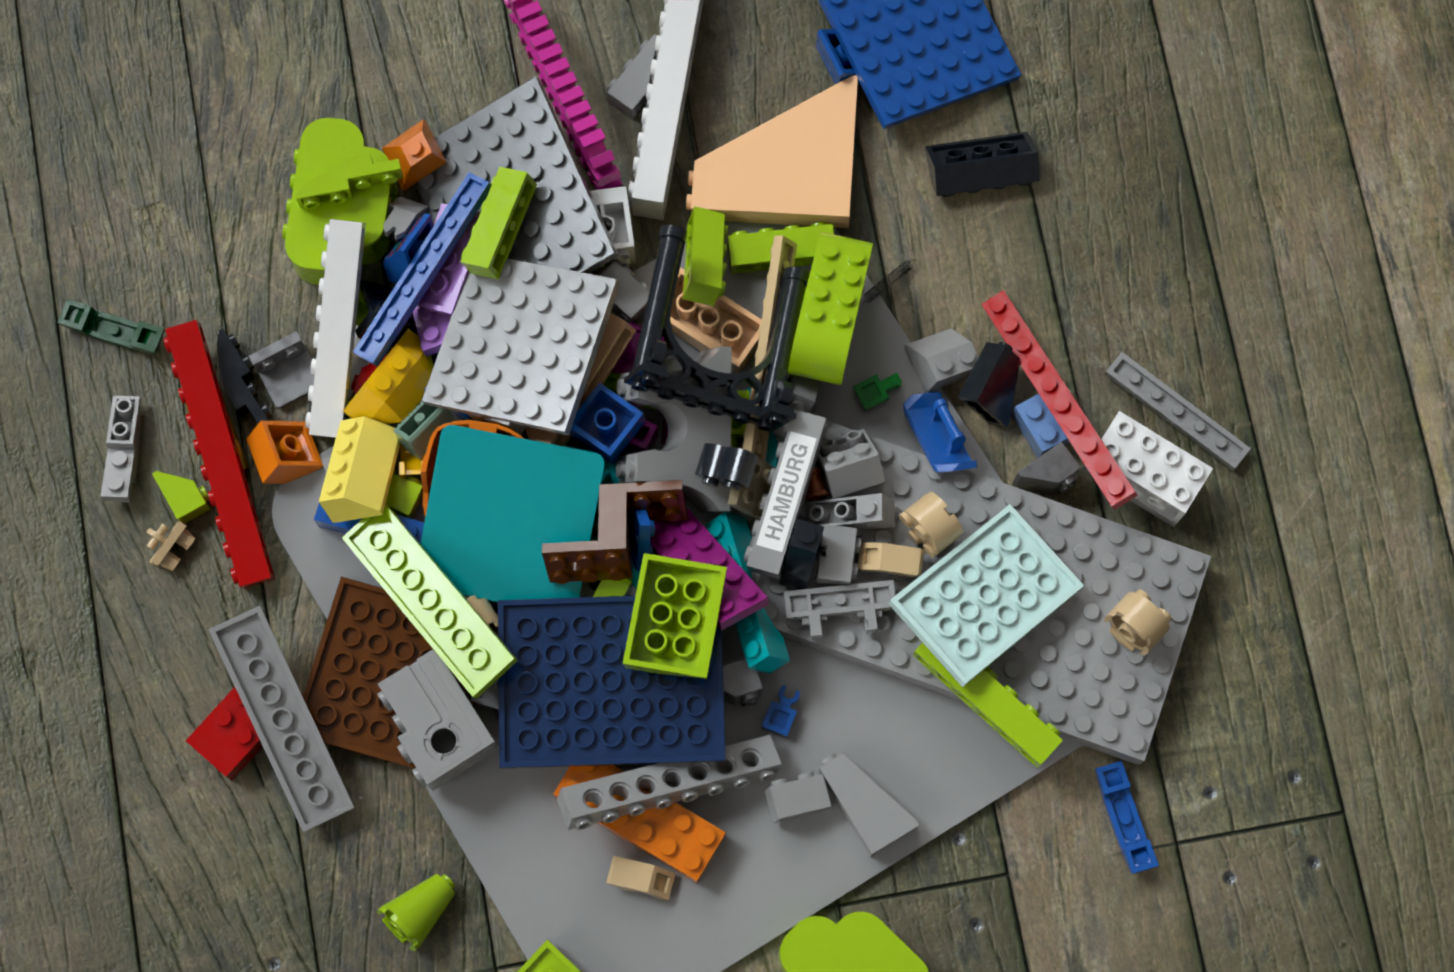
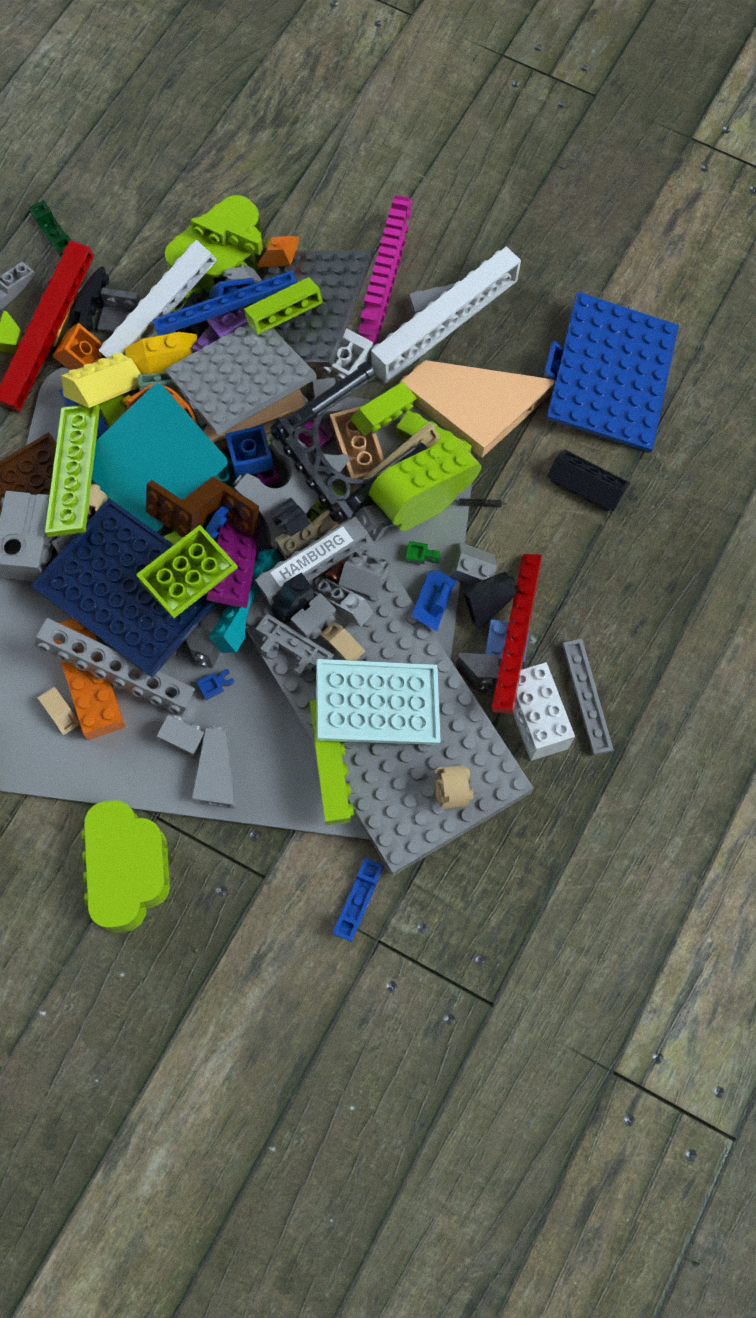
camera: 40 degrees right, 5 degrees down
tan brick [899,492,964,558] -> none

